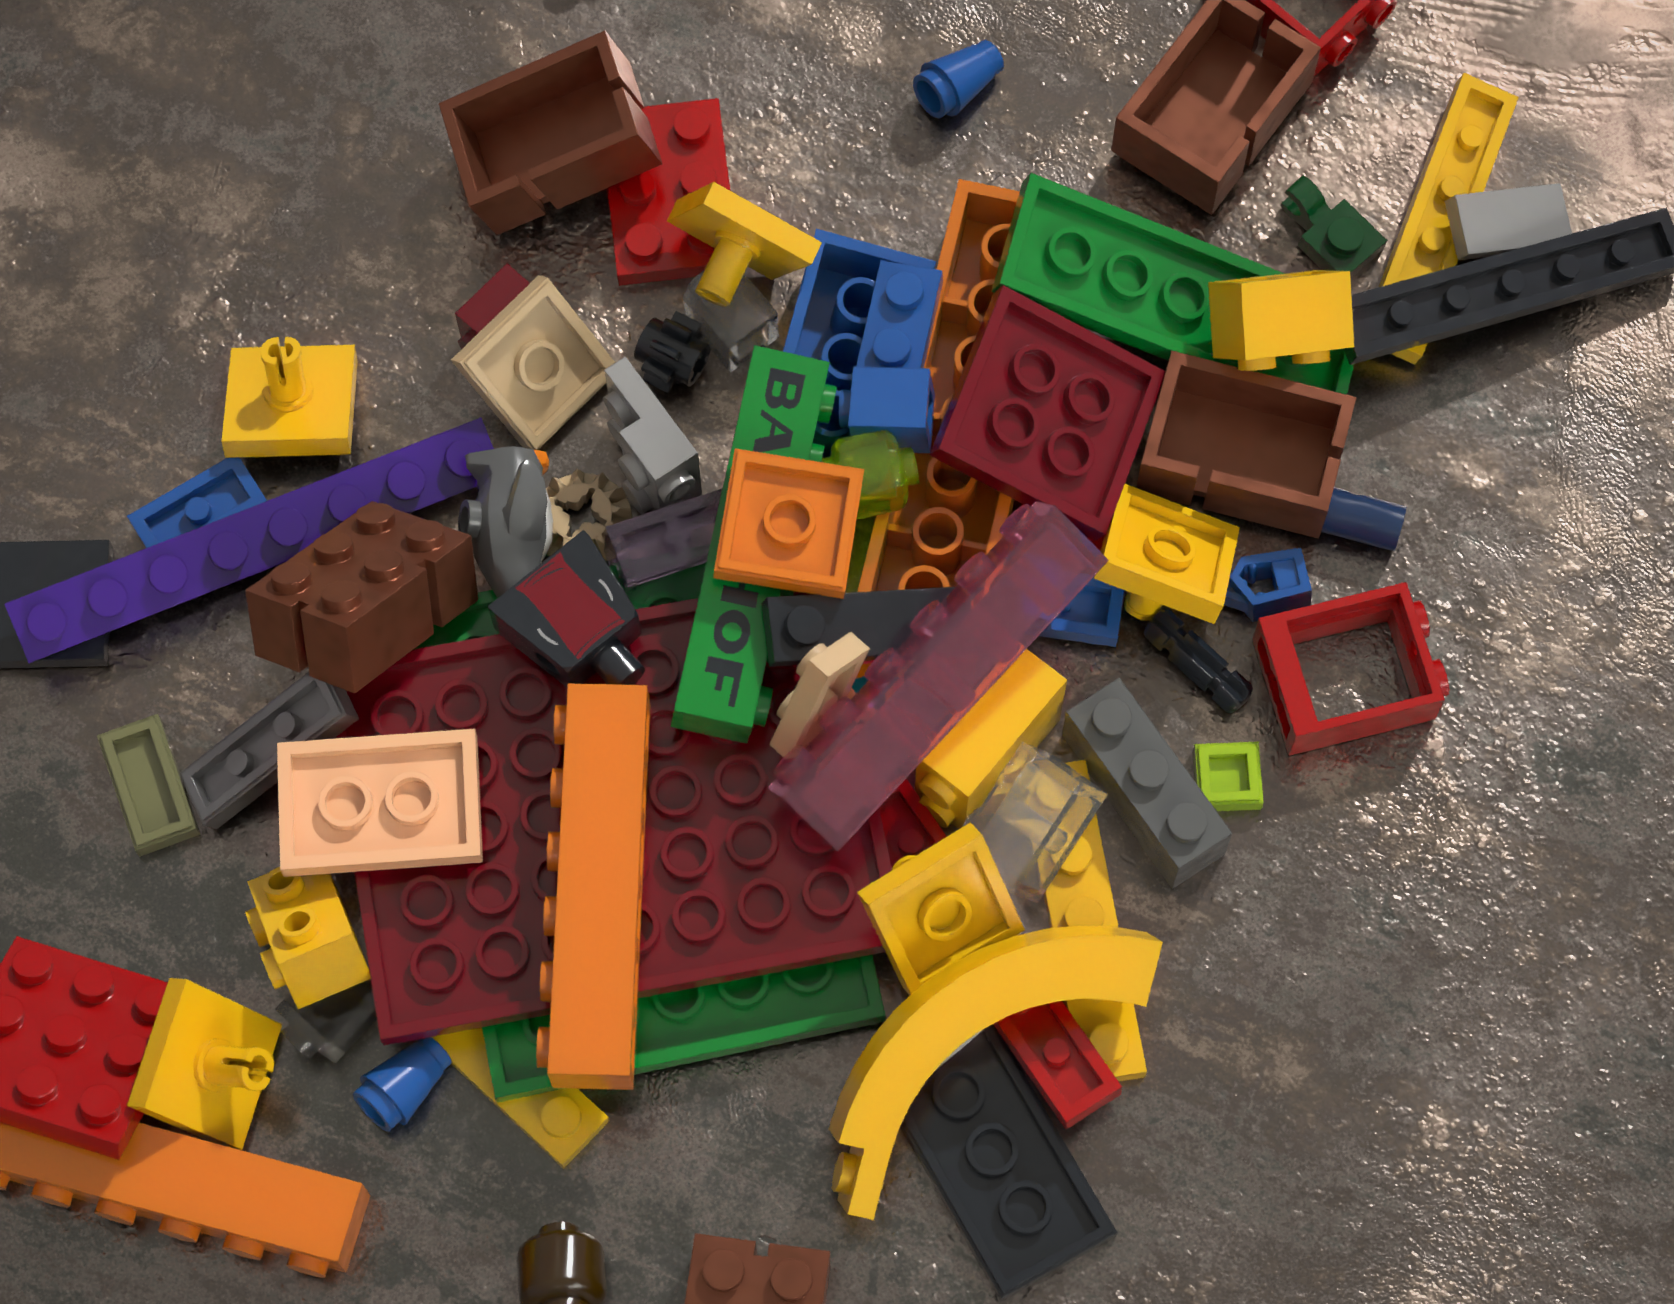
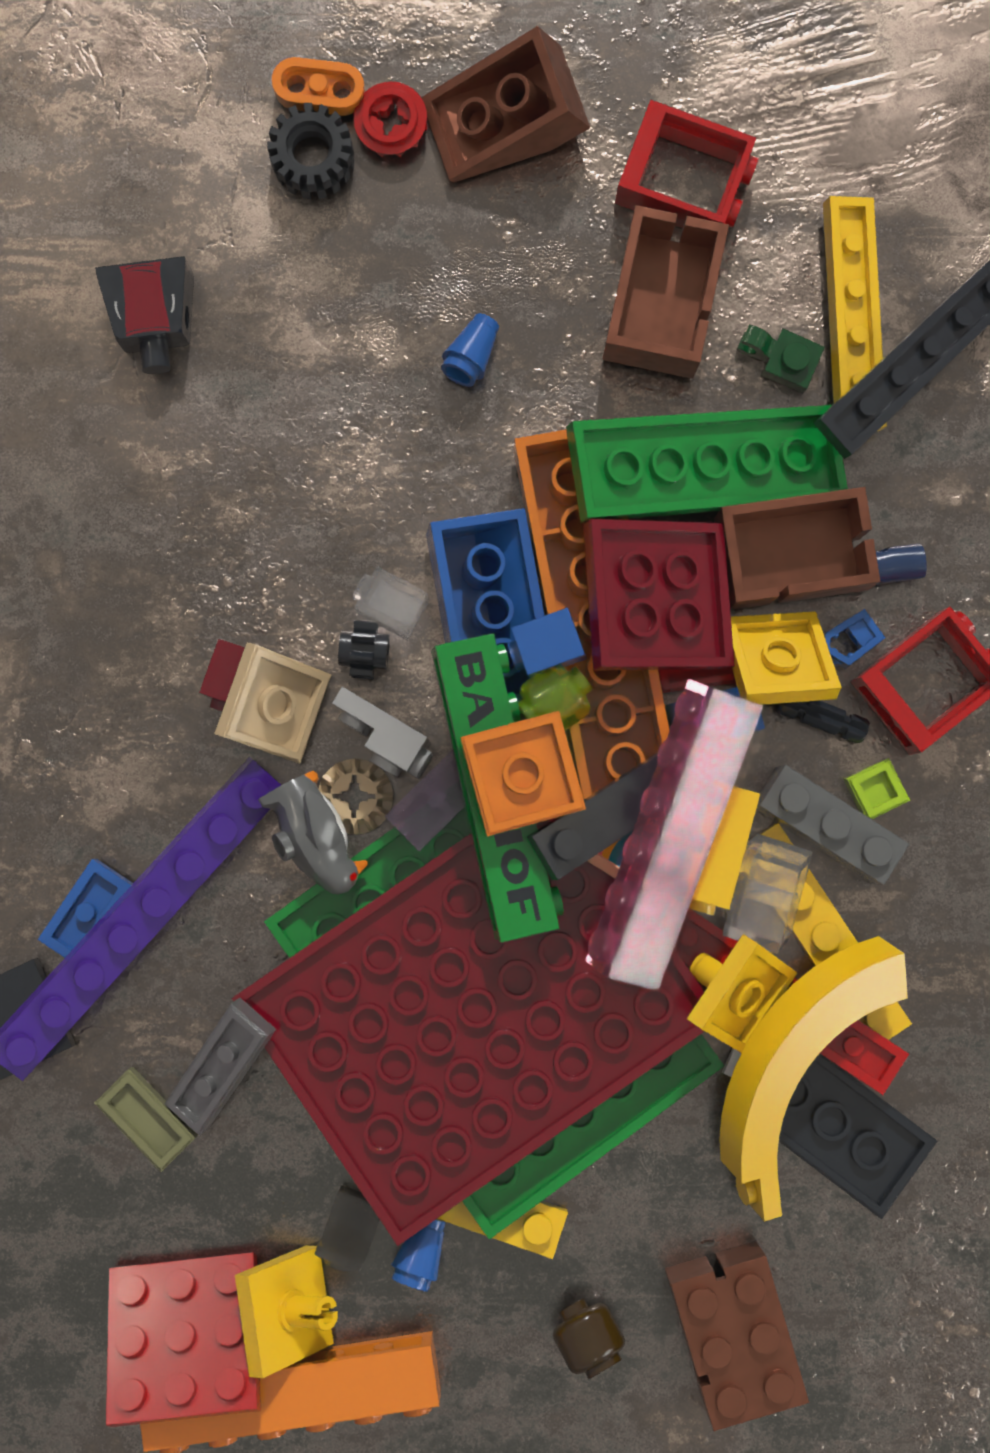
camera: 25 degrees left, 15 degrees up
yellow tile [221,337,358,458] -> none
copper piece [245,501,478,693] -> none
yellow brick [245,867,371,1009] -> none
light nougat plate [277,729,483,877] -> none
copper piece [439,30,663,235] -> none
torso [488,530,645,688] -> none
orange brick [536,683,651,1090] -> none
red plate [607,98,730,286] -> none
yellow tile [667,182,822,307] -> none
tan plate [769,632,870,761] -> none
blue plate [856,261,943,368] -> none
yellow brick [1208,270,1354,371] -> none
light grey tile [1445,183,1572,260] -> none

